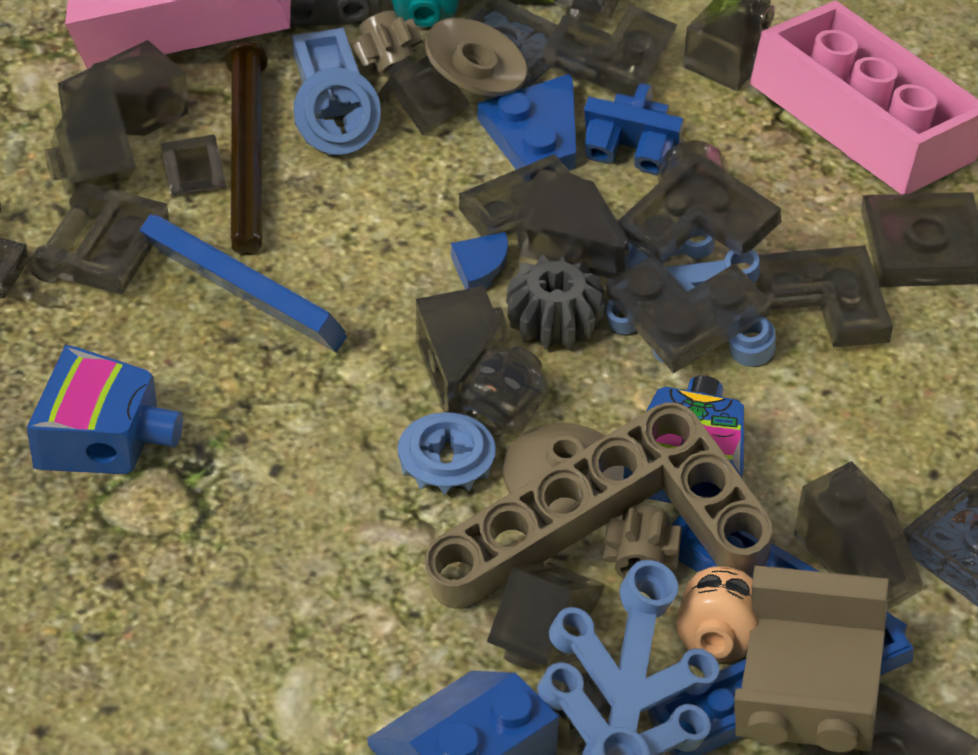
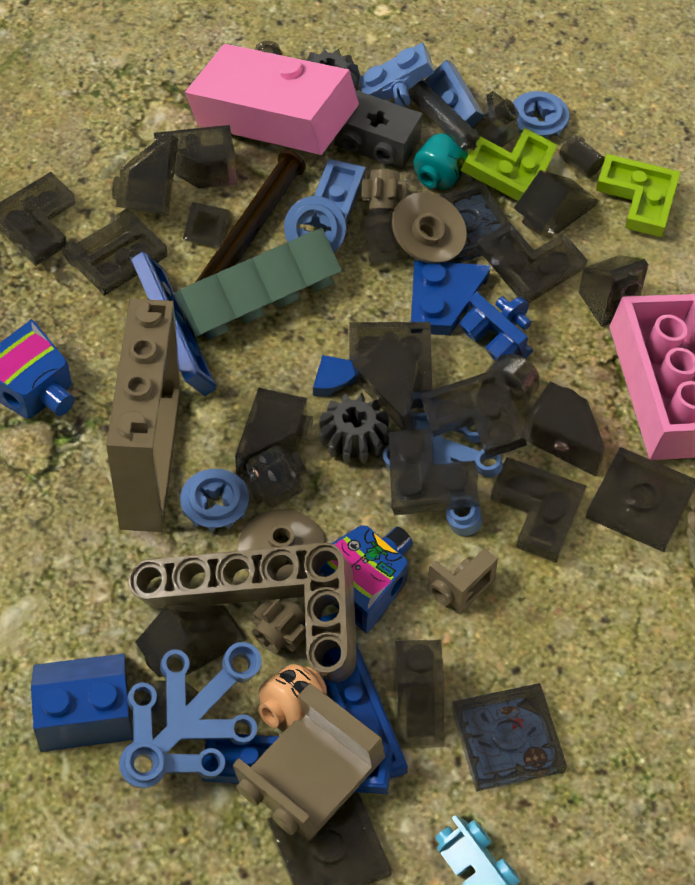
camera: 30 degrees right, 10 degrees up
none -> dark tan window [106,298,182,532]
none -> sand green brick [174,228,342,340]
none -> dark tan bracket [427,548,498,614]
none -> clear smoke slope [522,381,605,477]

